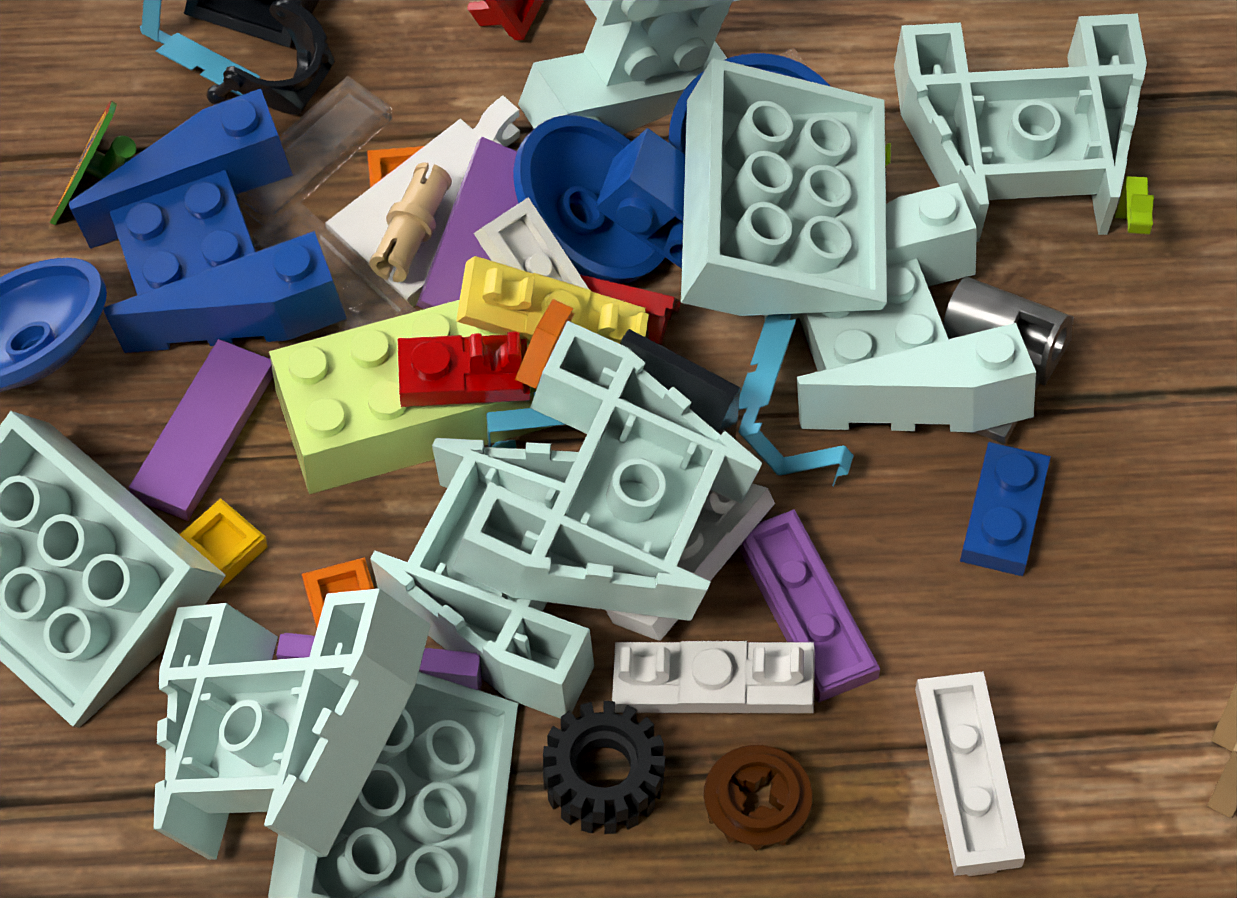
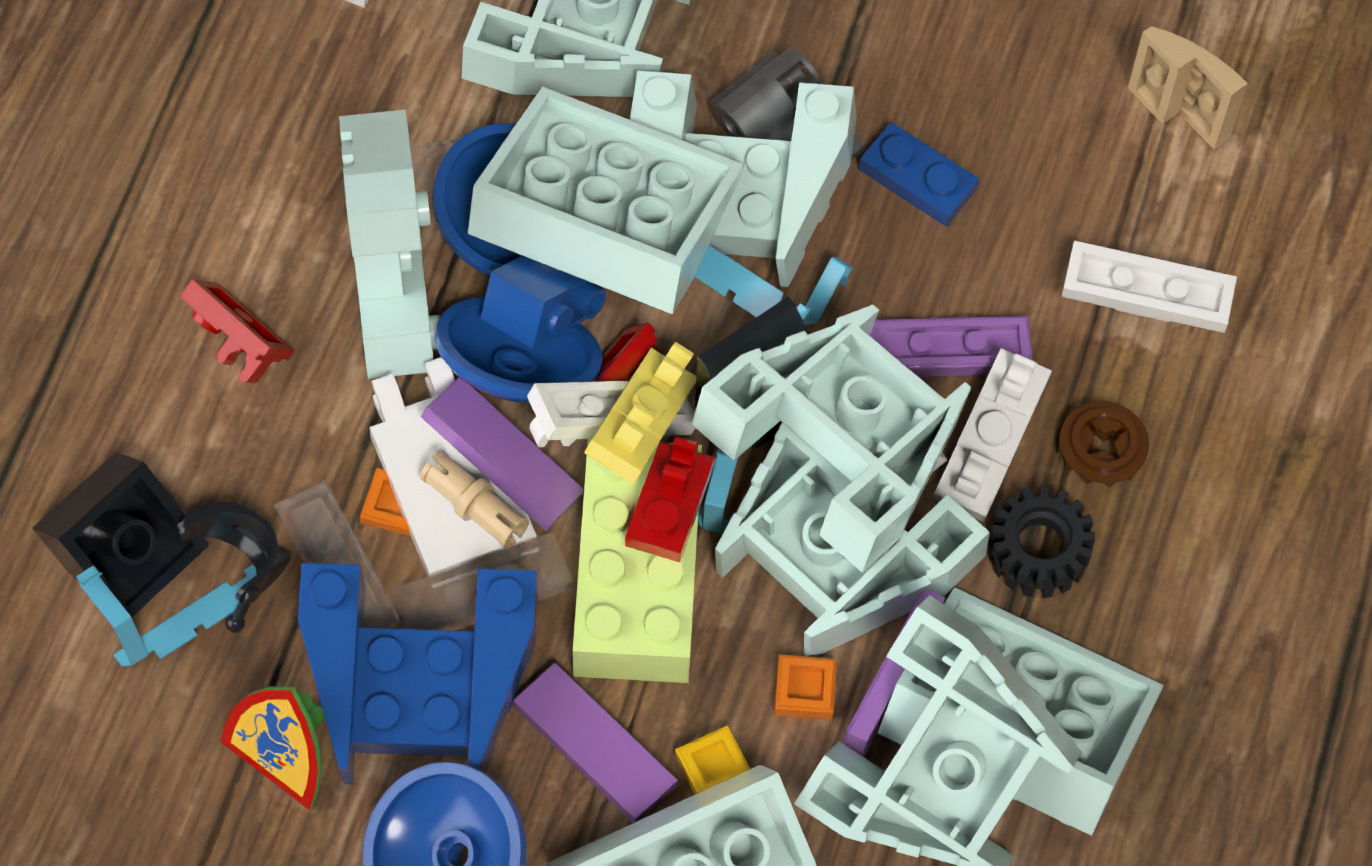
camera: 70 degrees left, 5 degrees up
orange tile [515,299,575,389] -> none

